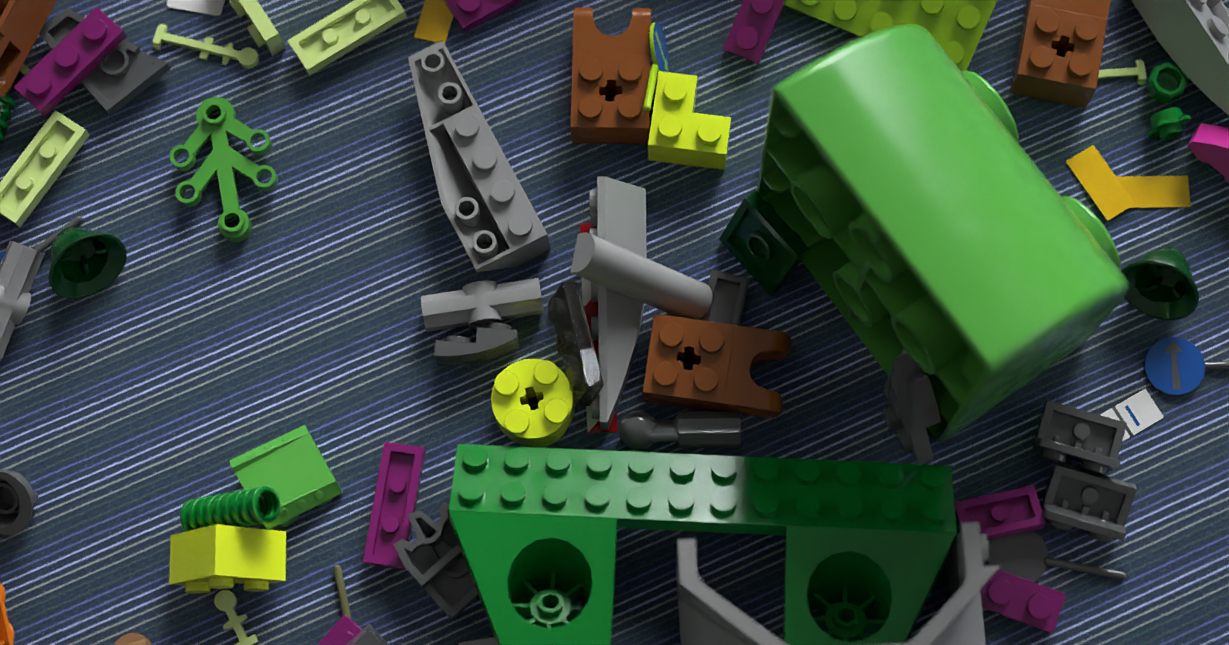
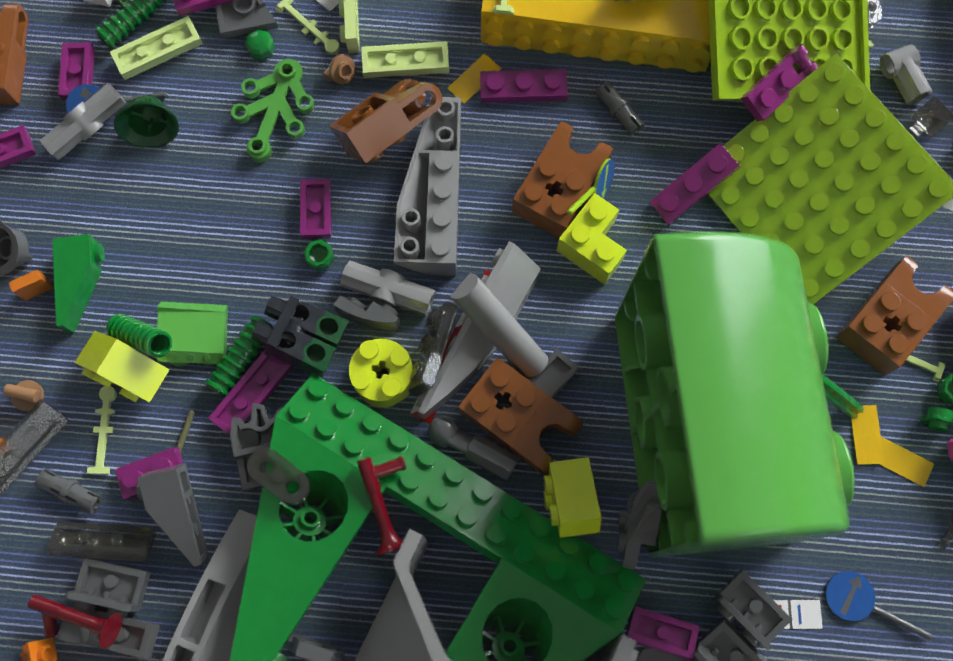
camera: 25 degrees right, 0 degrees up
dark green plate [719,190,809,296] -> none
dark green hat [1121,247,1199,321] -> none
none -> orange tile [9,270,54,301]
none -> green slope [52,234,105,334]
none -> green piece [205,315,273,397]
none -> green tile [245,30,275,60]
none -> clear smoke plate [247,448,310,505]
none -> black hips [251,296,349,378]
none -> magenta plate [300,178,332,240]
none -> green tile [304,239,335,271]
none -> medium nougat plate [322,53,356,85]
none -> dark orange brick [329,79,442,163]
none -> dark red piece [356,456,406,555]
none -> neon yellow brick [543,457,601,538]
none -> green axle [821,373,864,419]

